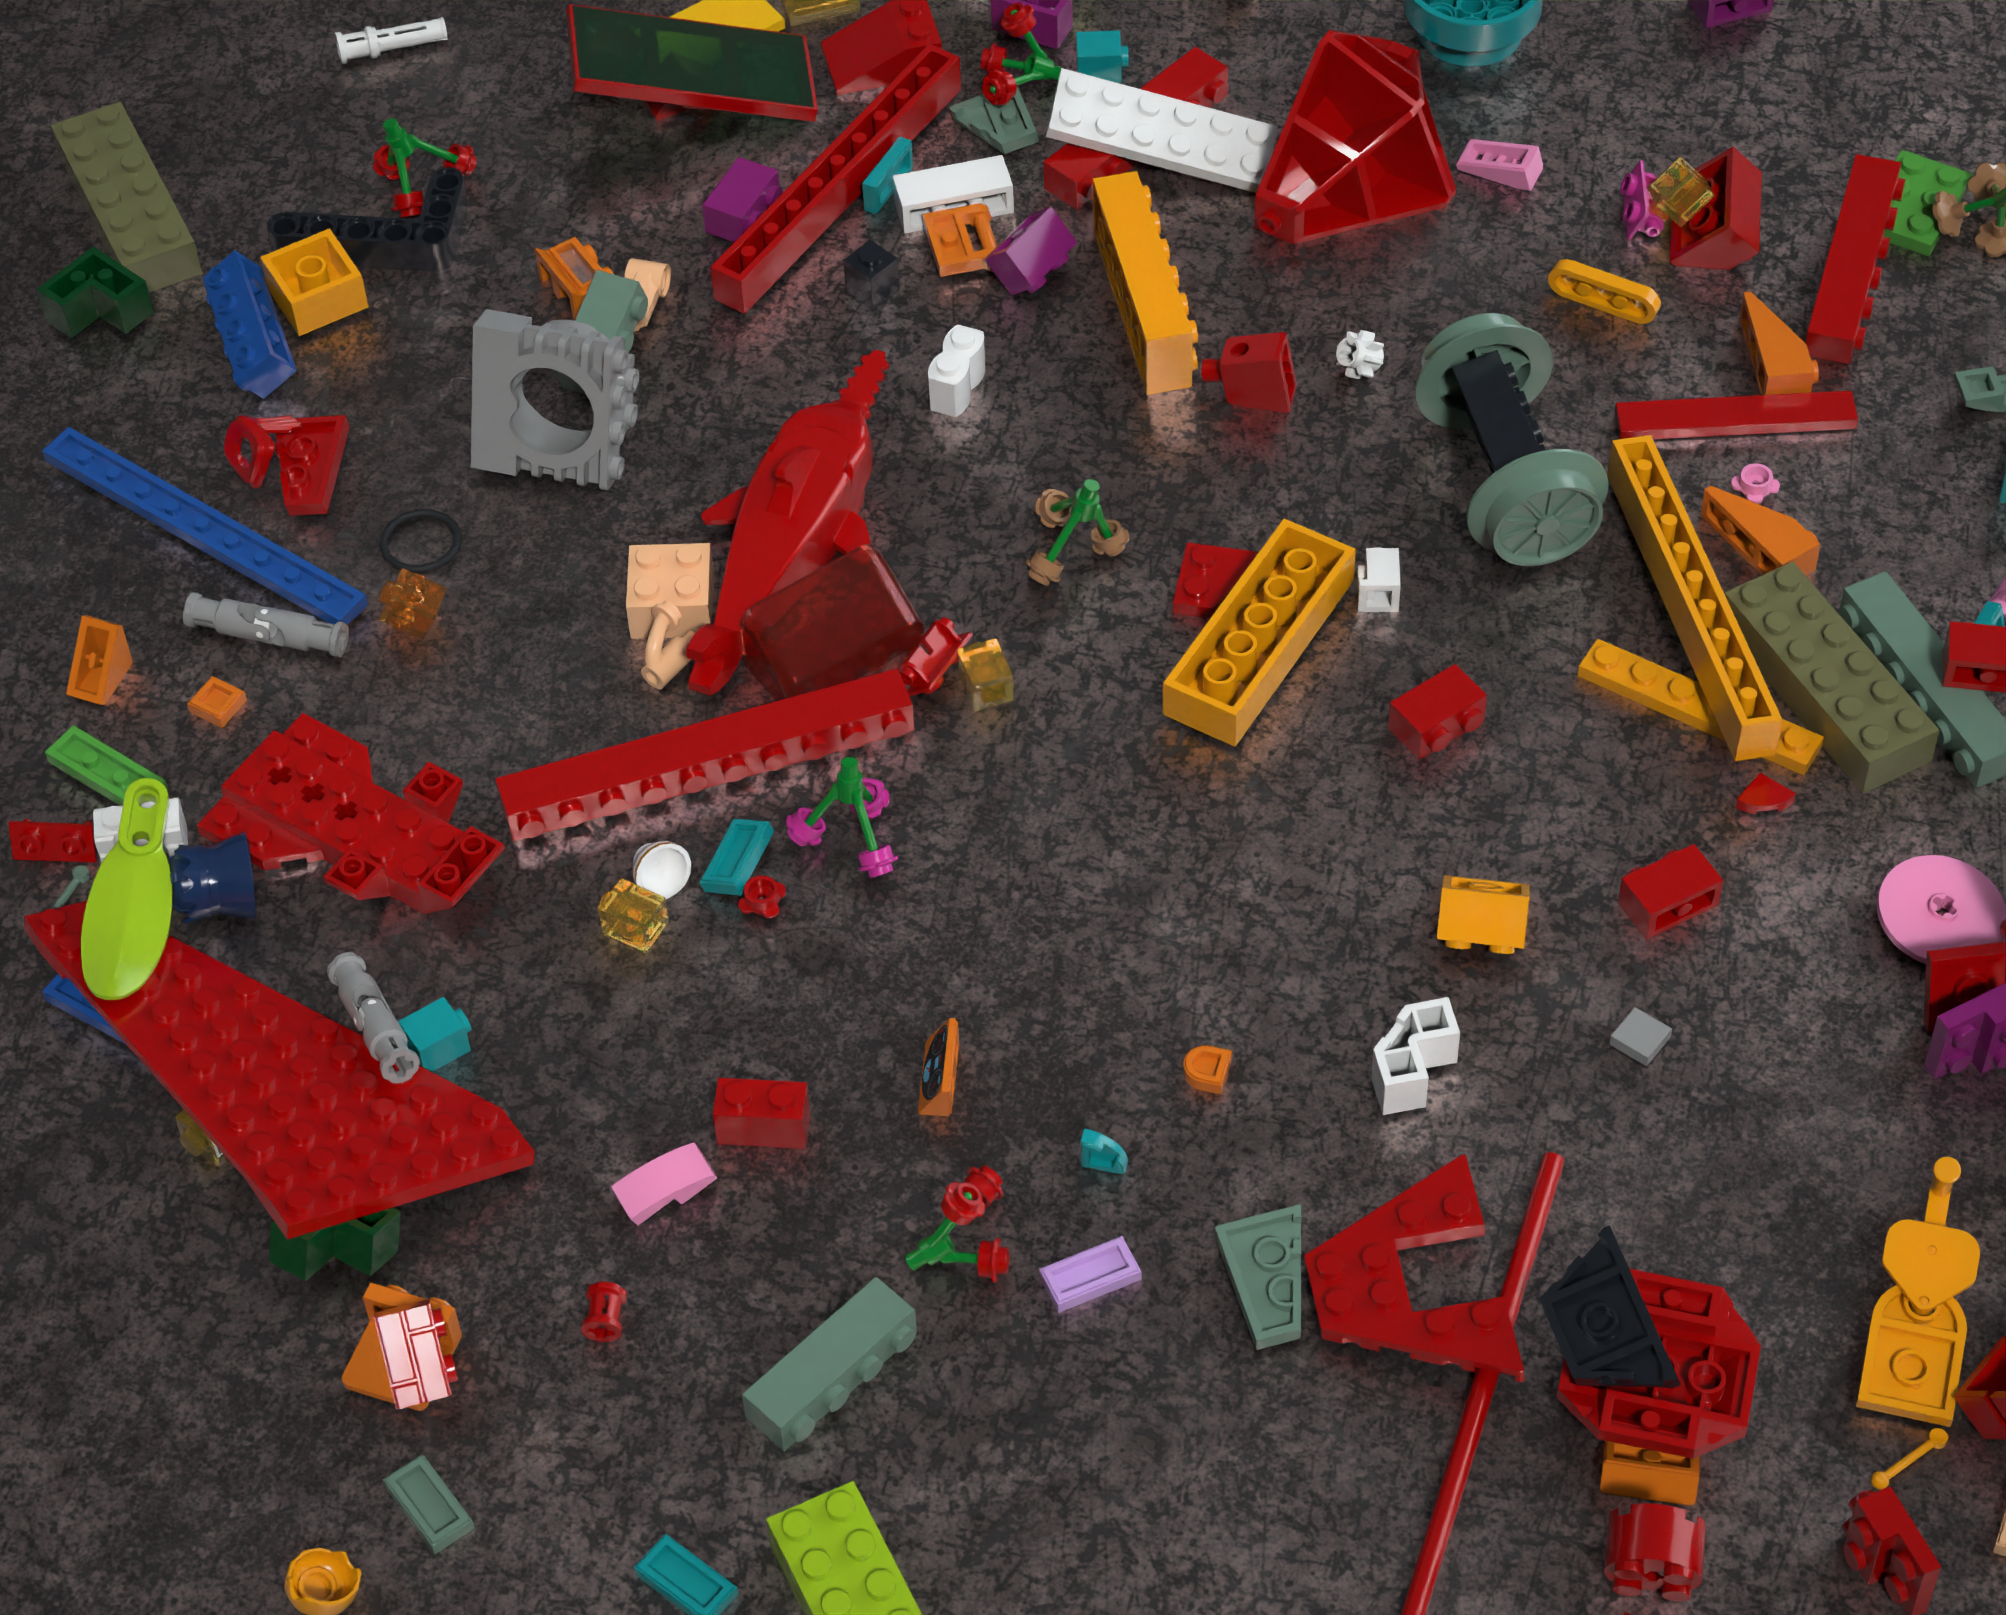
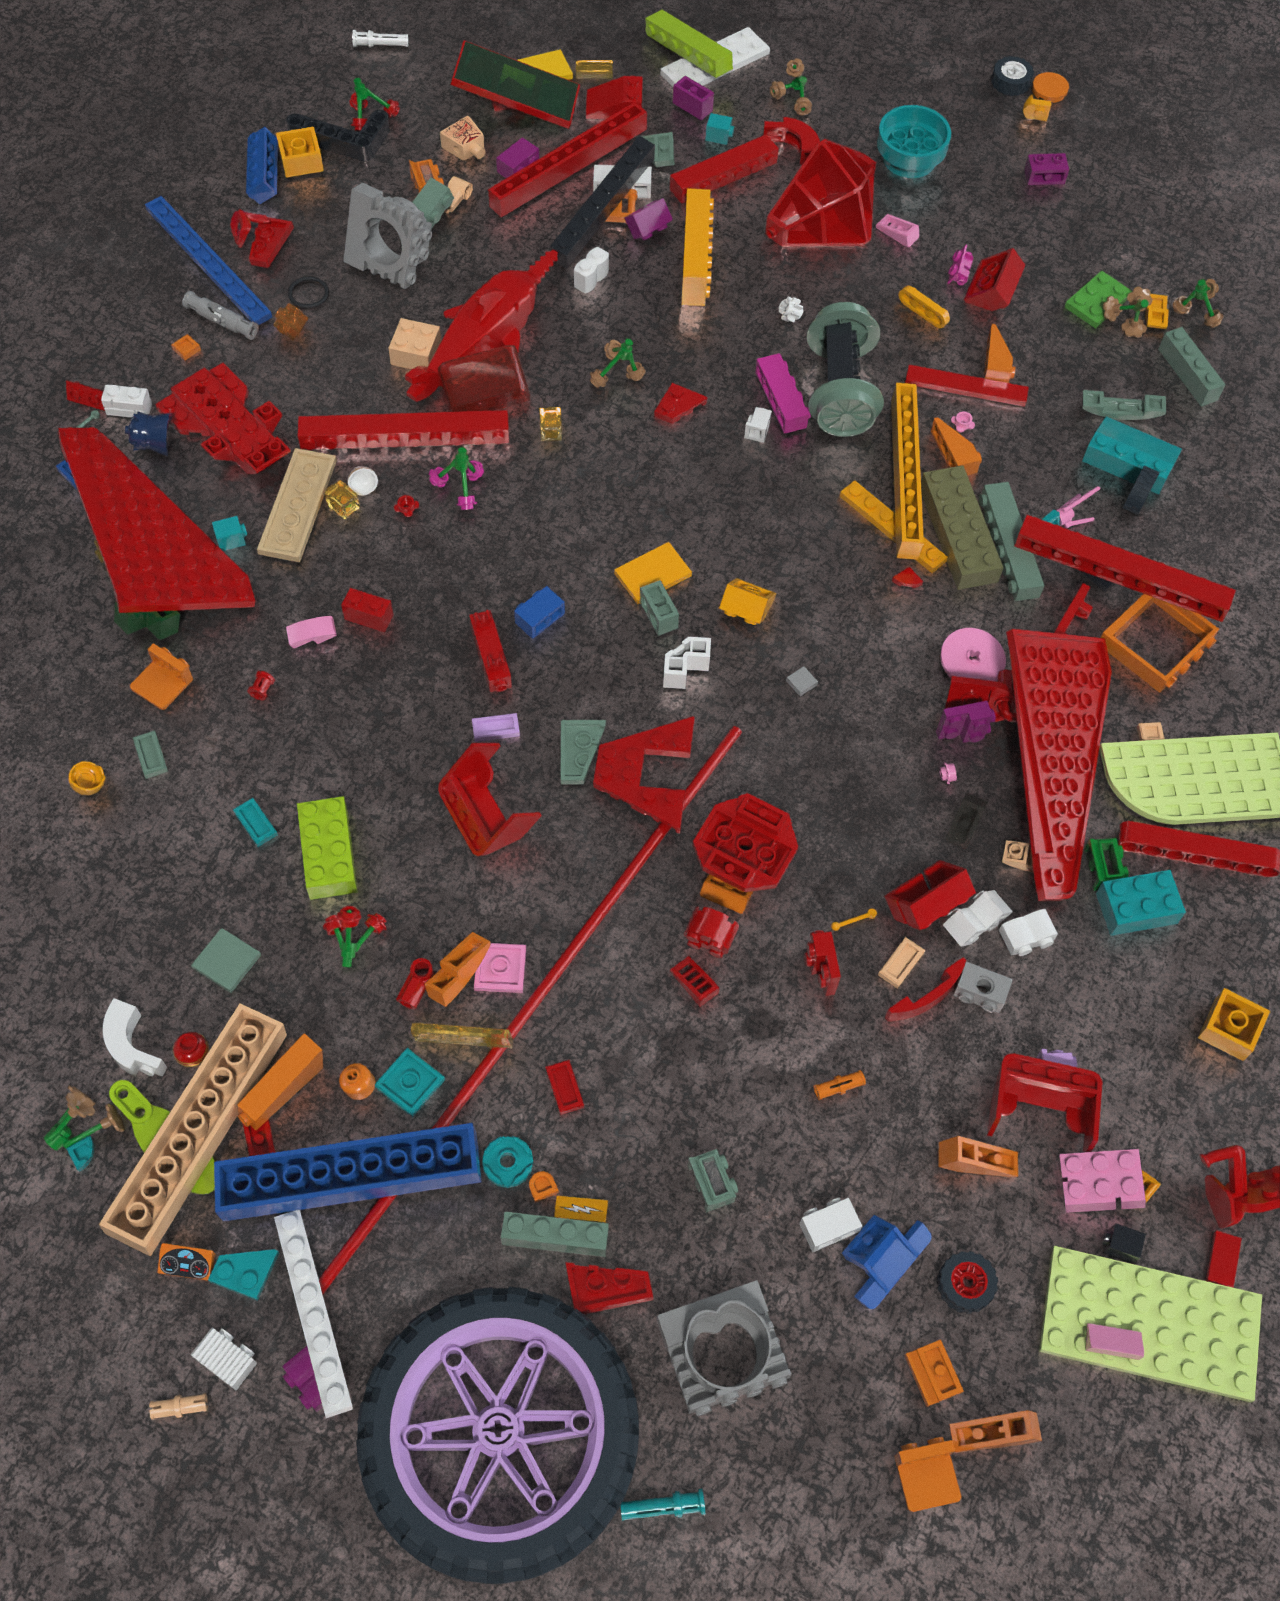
camera: 10 degrees right, 10 degrees up
dark green brick [36,246,154,339] -> none
bright green plate [45,725,168,806] -> none
olive brick [50,101,203,293] -> none
orange slope [66,615,133,705] -> none
lime plant [81,778,173,1000] -> none
light grey piece [327,952,420,1084] -> none
brick [374,1299,458,1409] -> none
light nougat plant [641,601,695,690] -> none
teal tile [699,819,774,895] -> none
sand green brick [742,1277,917,1451] -> none
black brick [843,240,900,311] -> none
teal tile [862,136,913,214] -> none
red hinge [899,617,973,697] -> none
red plant [904,1165,1010,1283] -> none
orange slope [918,1018,960,1117] -> none
red plant [980,3,1064,106] -> none
white plate [1046,68,1278,193] -> none
teal tile [1080,1128,1128,1175] -> none
light orange brick [1163,518,1356,747] -> none
orange tile [1183,1045,1232,1095] -> none
red torso [1201,332,1297,413] -> none
red brick [1388,664,1487,760] -> none
black wing [1539,1225,1681,1388] -> none
red brick [1618,844,1723,940] -> none
clear yellow brick [1647,156,1715,227] -> none
red brick [1806,154,1906,365] -> none
light orange plate [1856,1157,1980,1427] -> none
none -> tan plate [257,448,337,562]
none -> red windscreen [438,743,542,856]
none -> light nougat torso [440,116,485,160]
none -> red brick [469,610,512,693]
none -> blue brick [514,586,565,639]
none -> black brick [550,135,655,269]
none -> light orange tile [614,542,692,605]
none -> sand green brick [640,580,679,636]
none -> dark pink brick [755,353,811,434]
none -> red arch [763,117,820,165]
none -> bright pink plate [939,762,957,785]

